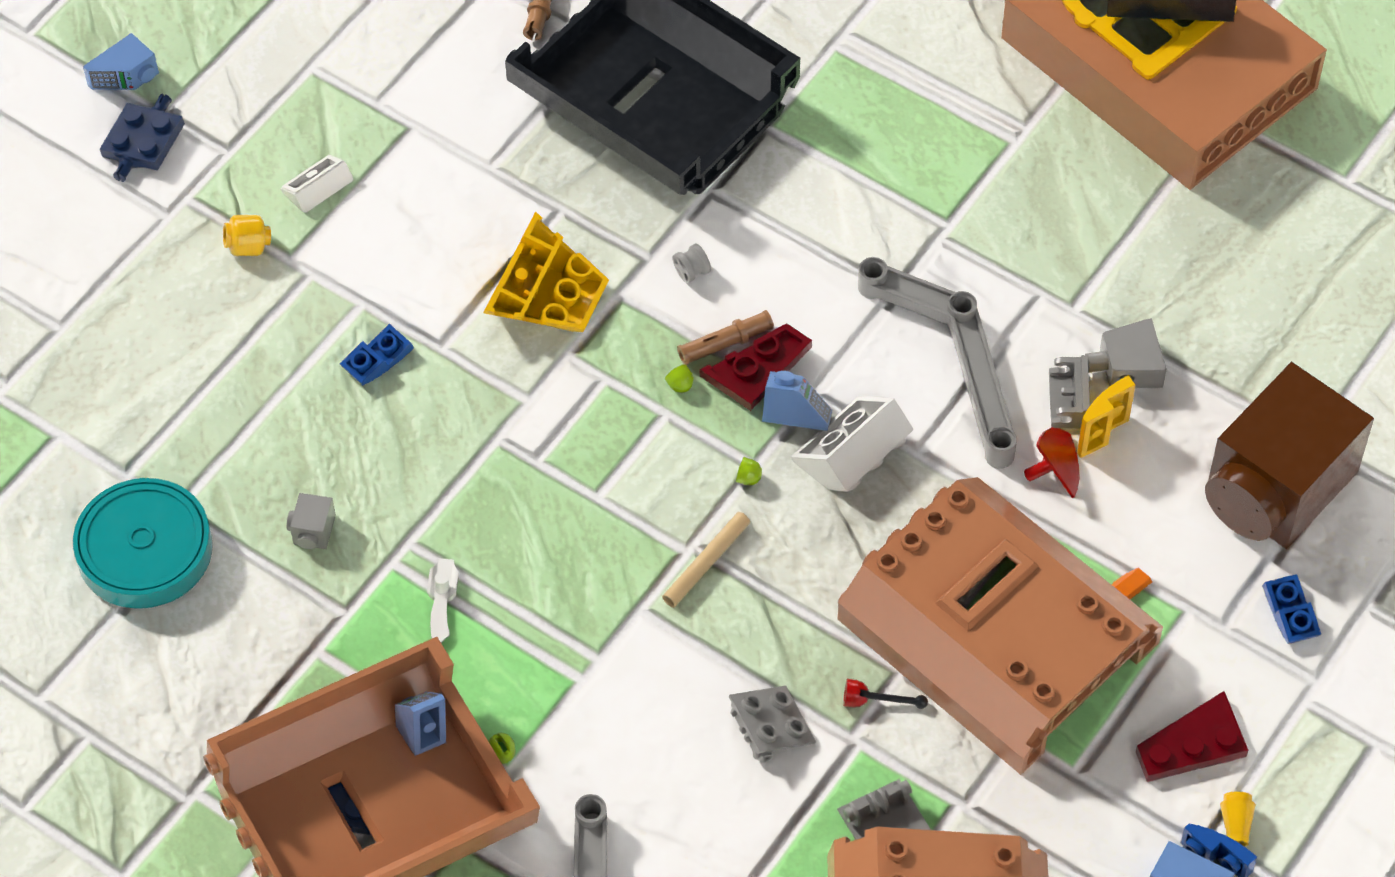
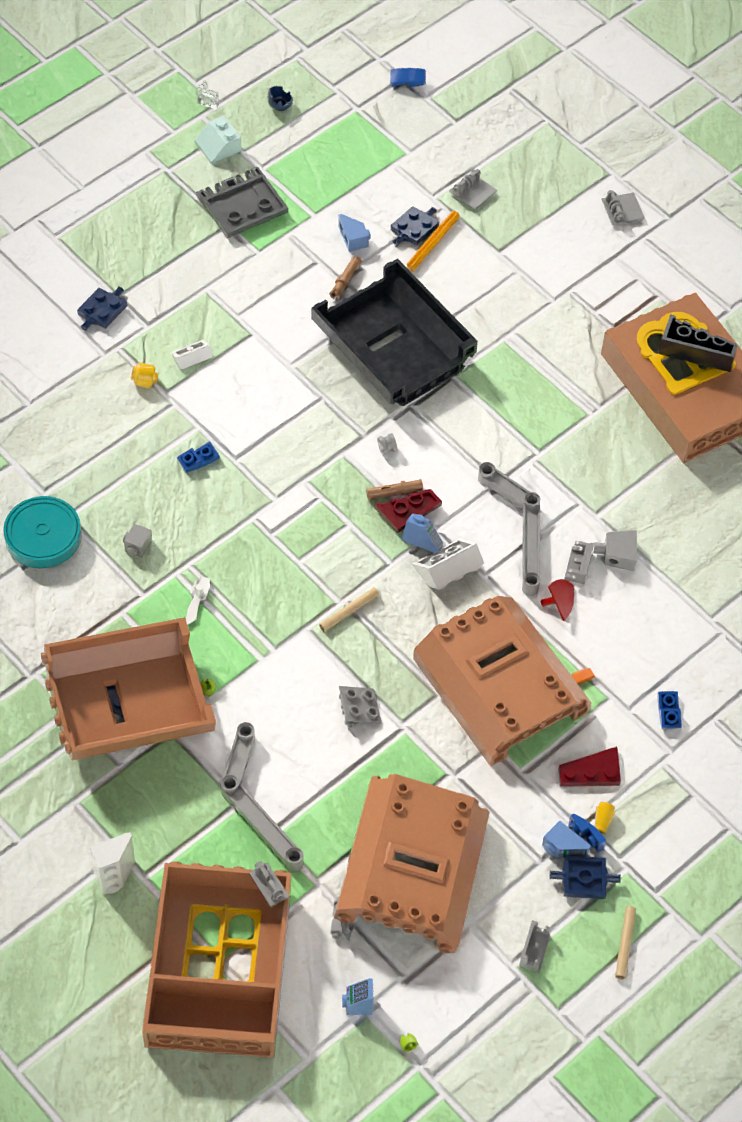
camera: 10 degrees right, 0 degrees up
medium blue slope [83,33,159,90] -> none
medium blue slope [395,691,446,756] -> none
yellow wedge [483,211,609,332] -> none
lime hinge [665,364,694,393] -> none
lime hinge [736,457,762,486] -> none
light grey hinge [837,779,931,840] -> none
hinge [843,679,928,709] -> none
yellow slope [1077,375,1136,458] -> none
reddish brown container [1205,361,1374,549] -> none

